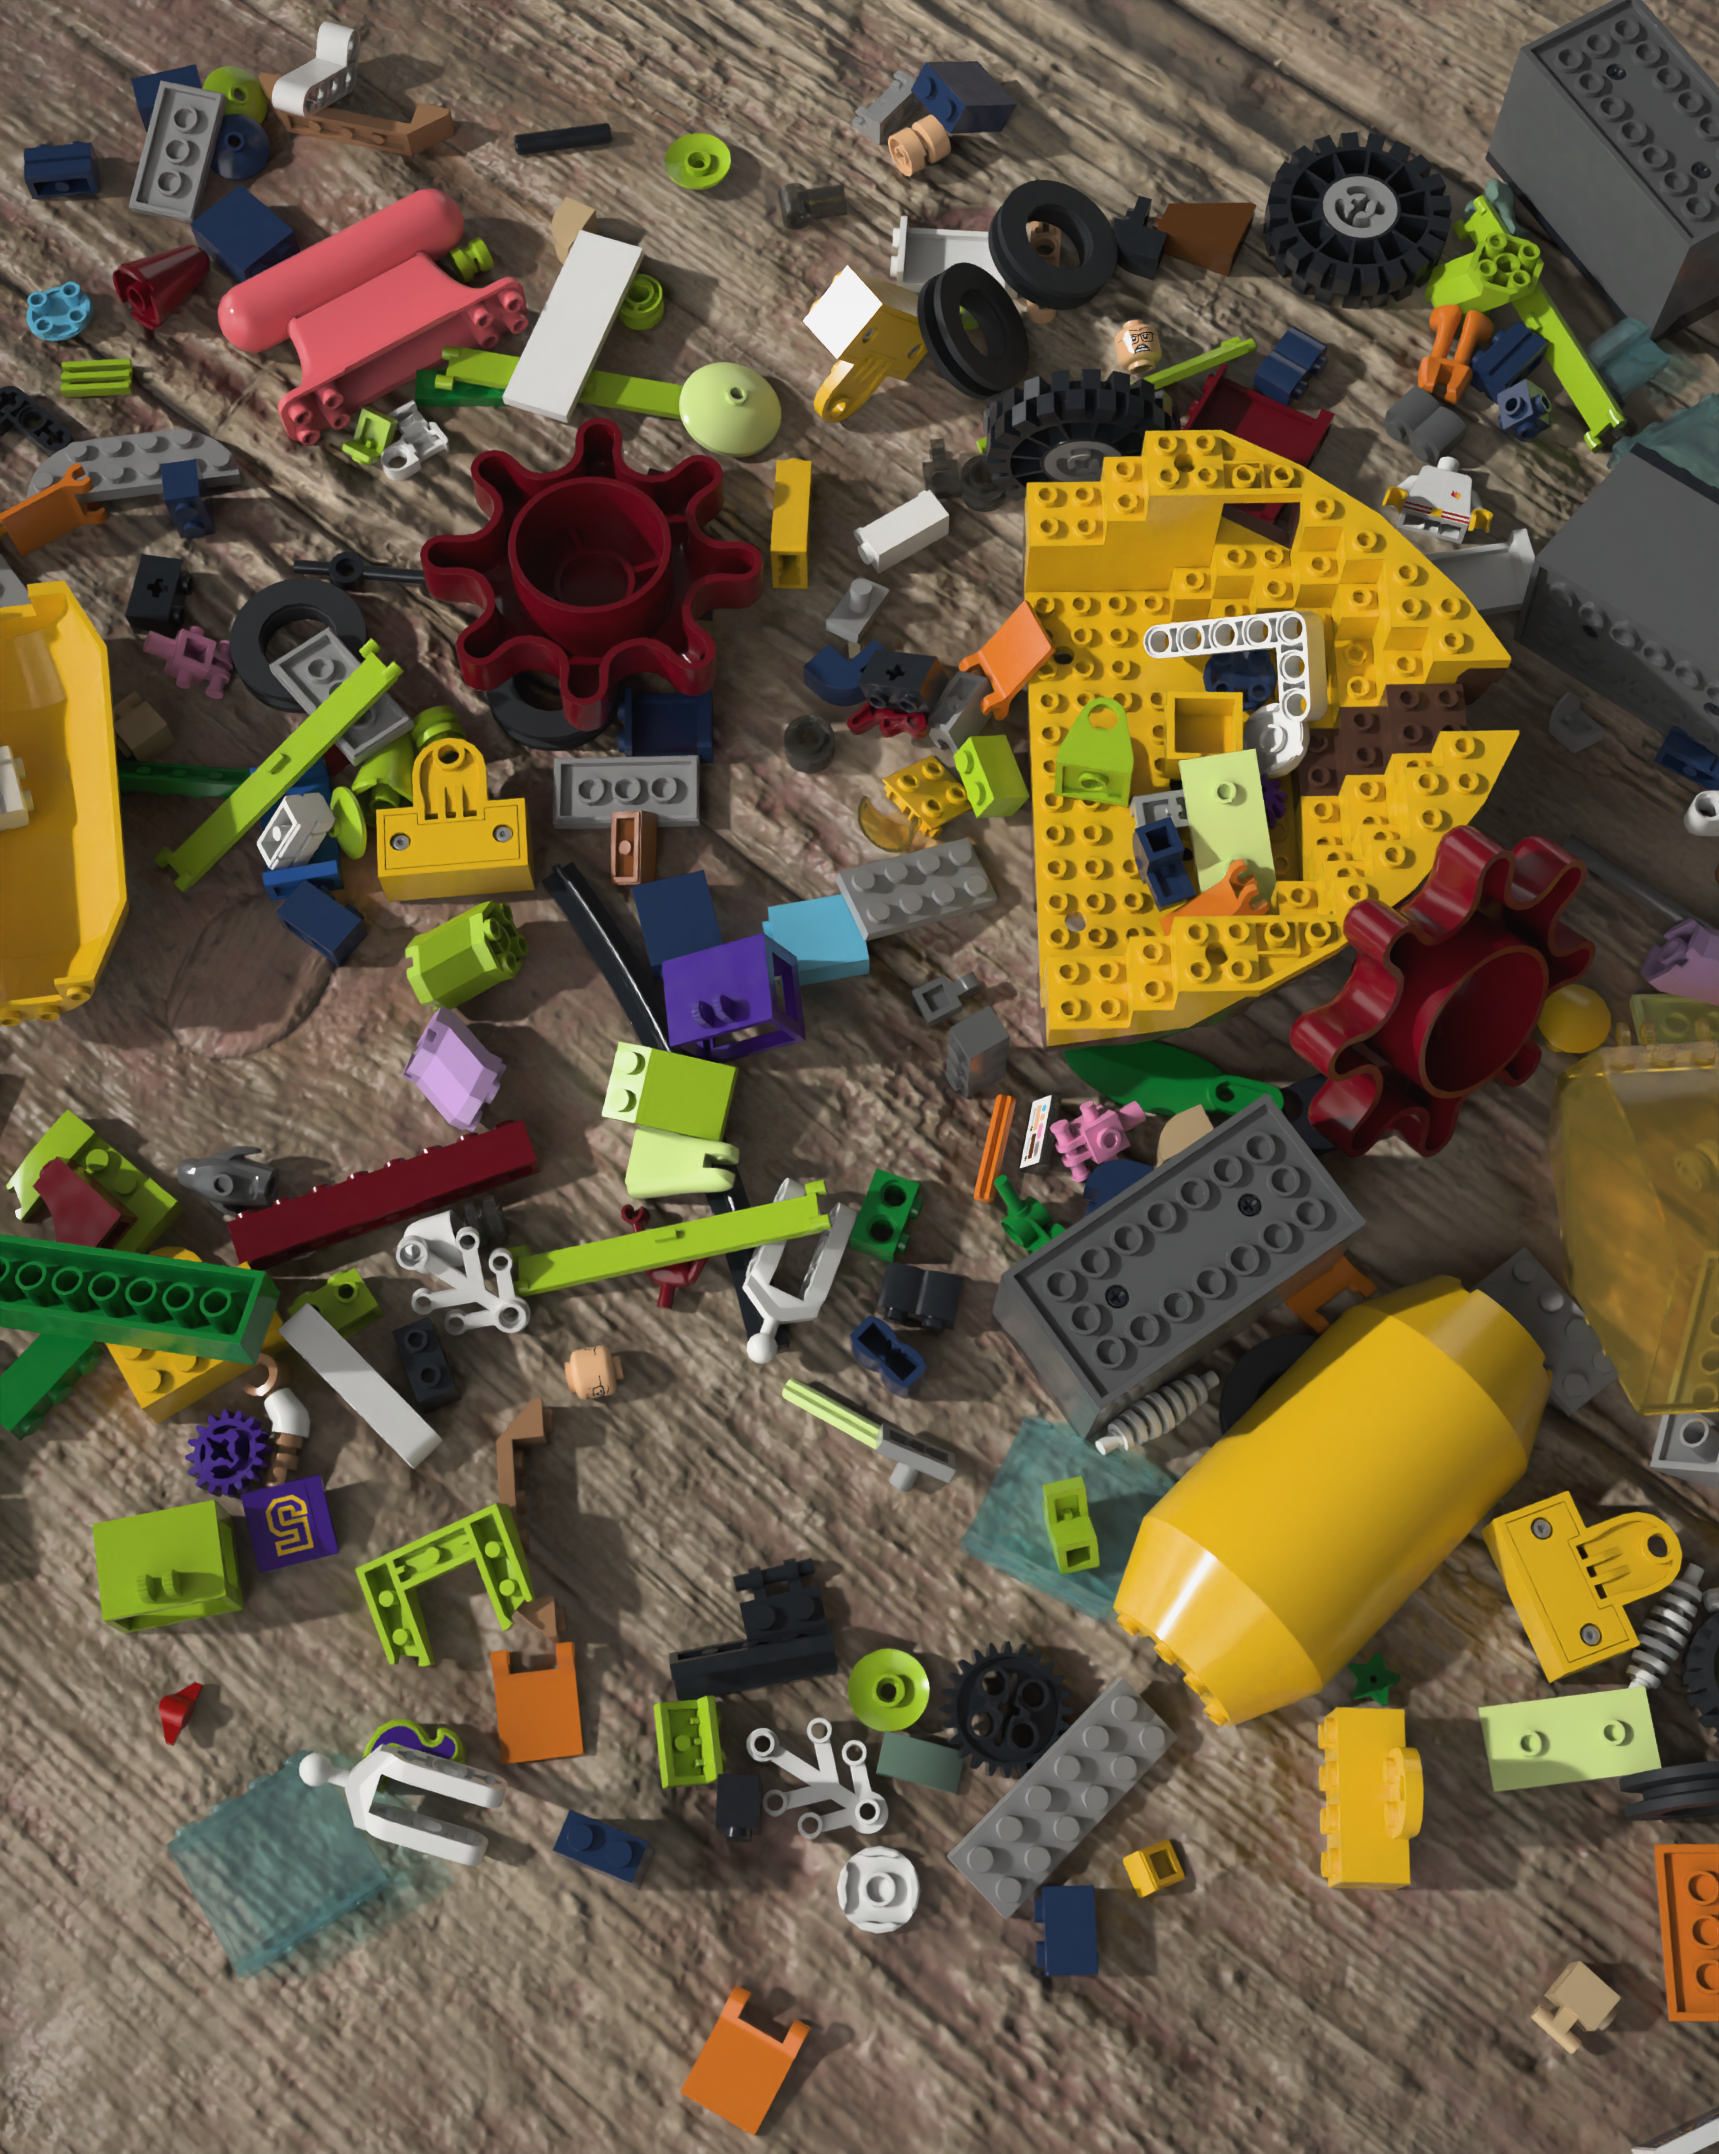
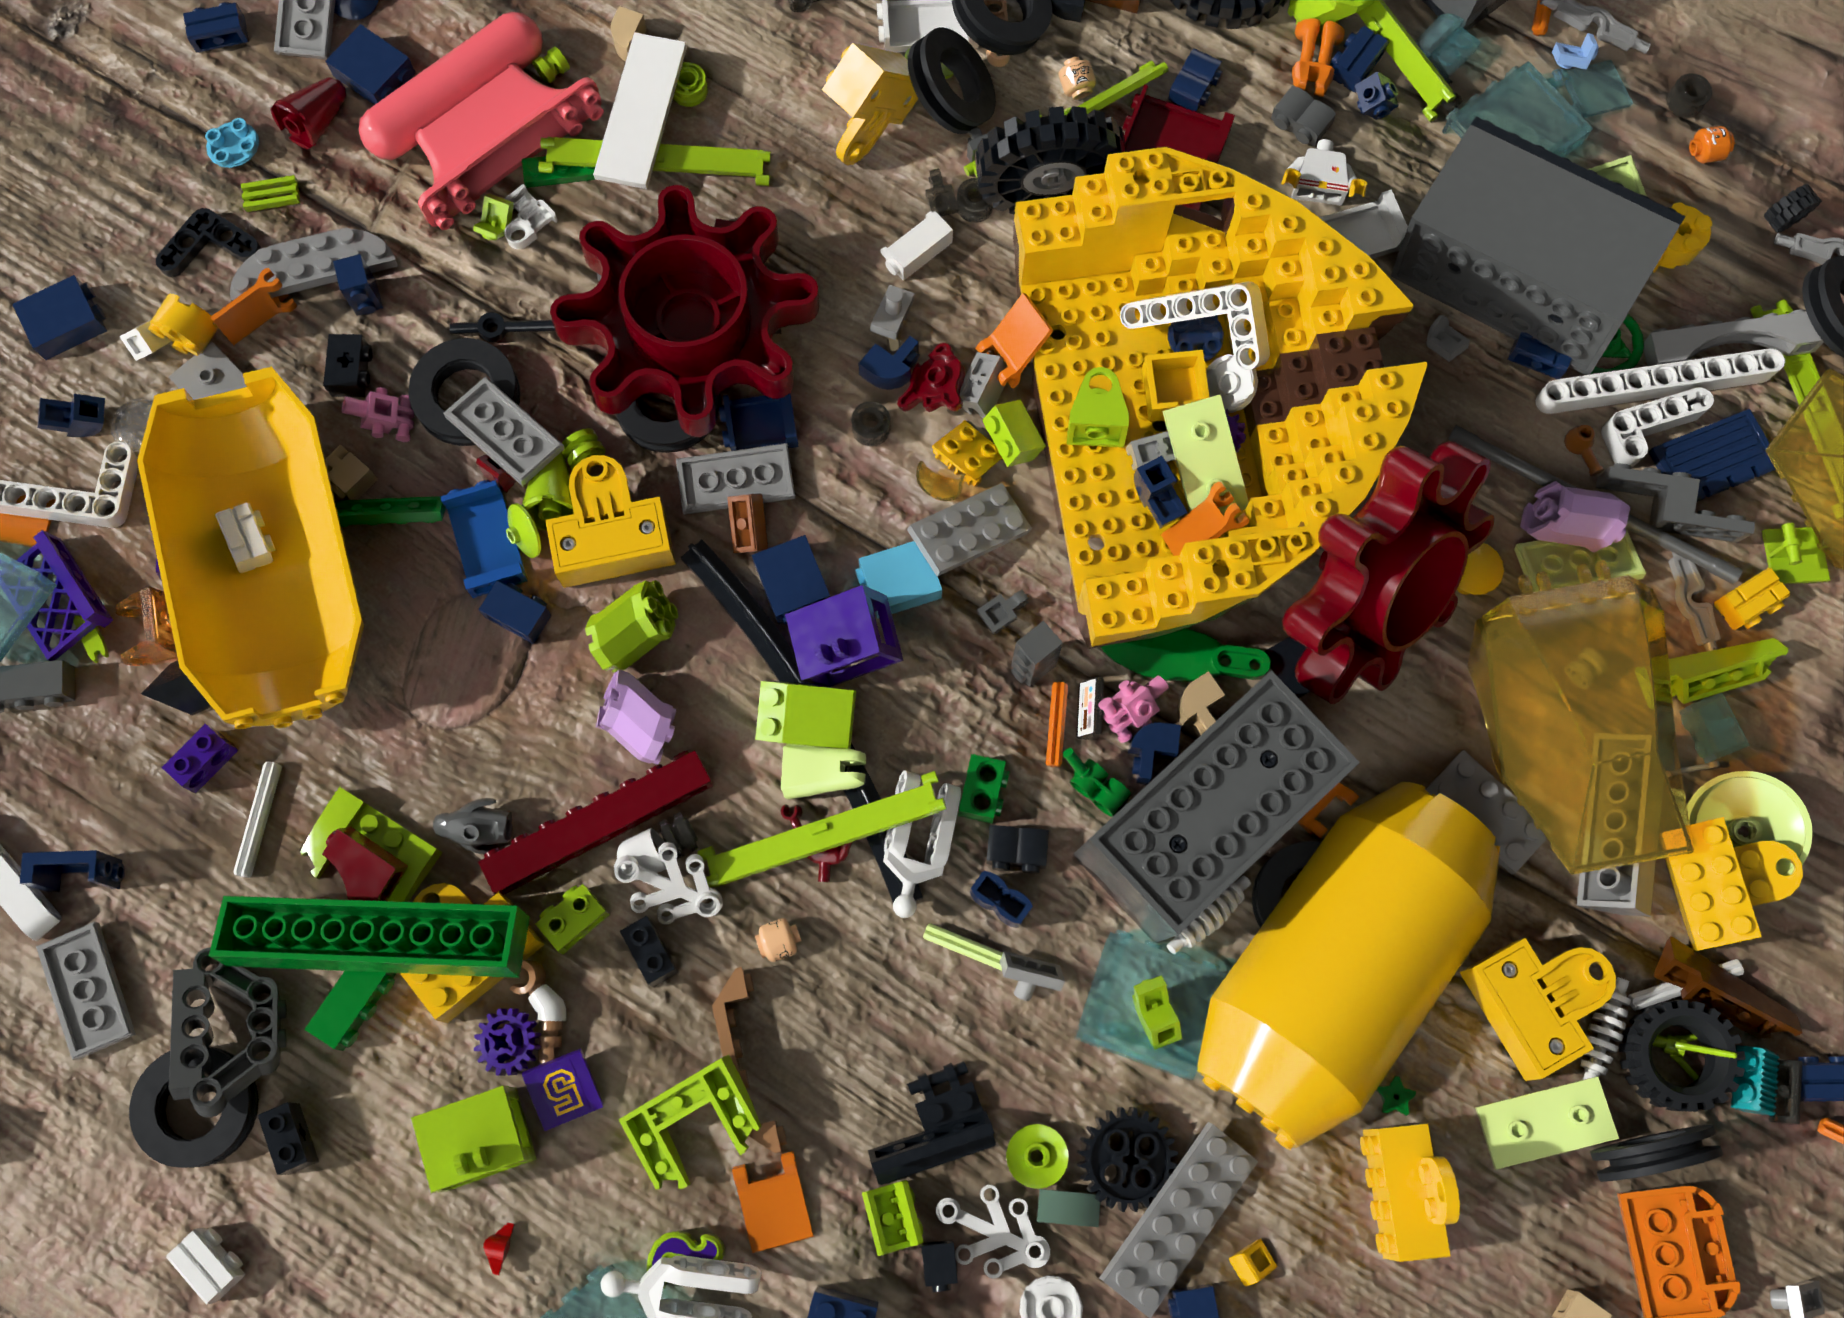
camera: 10 degrees left, 5 degrees up
lime piece [153,638,404,892] -> none
white brick [257,792,335,871] -> none
white beam [278,1303,443,1469] -> none
yellowish green dish [679,362,781,457] -> none
yellow slope [770,458,812,589] -> none
black brick [858,649,949,714] -> none

